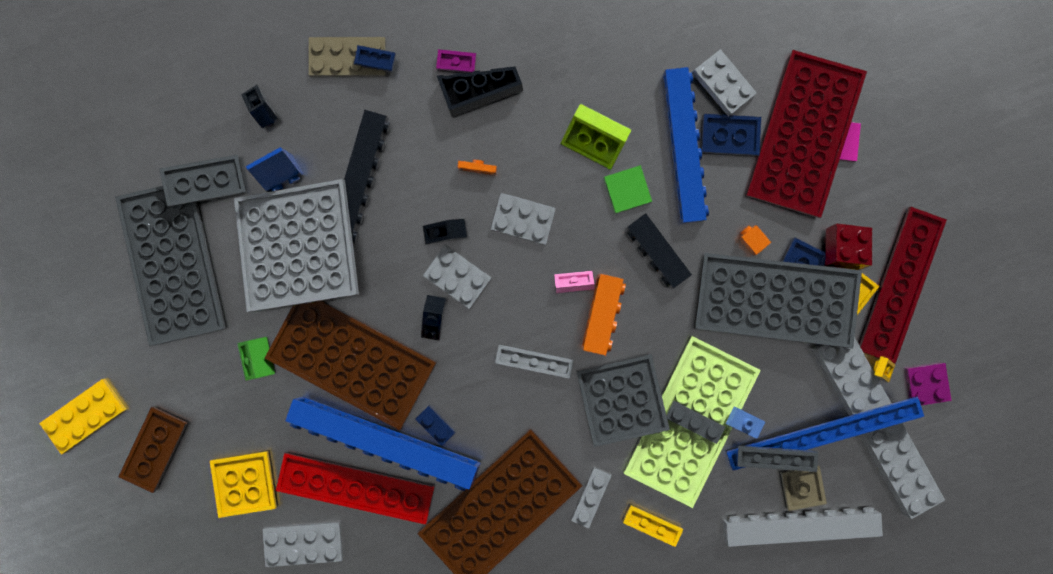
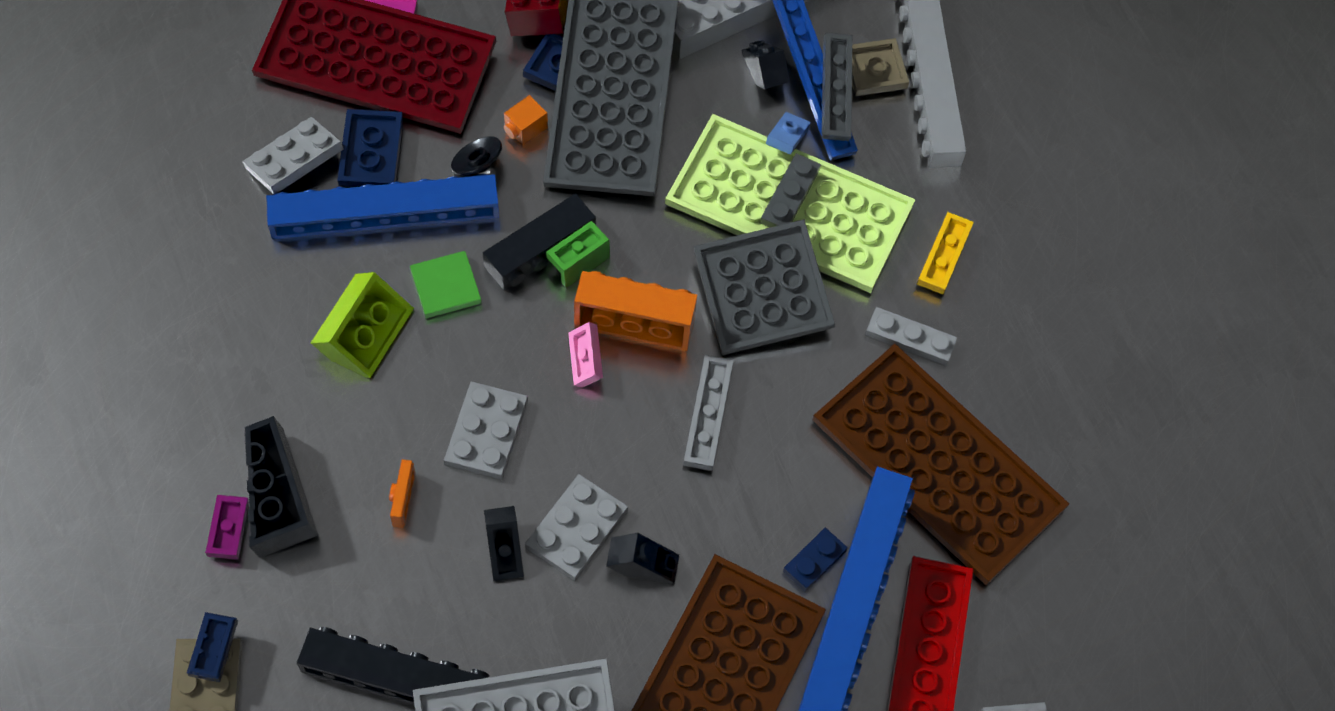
camera: 90 degrees left, 25 degrees down
none -> black dish [451,136,502,176]
none -> bright green panel [546,221,610,288]
none -> black slope [741,40,790,89]

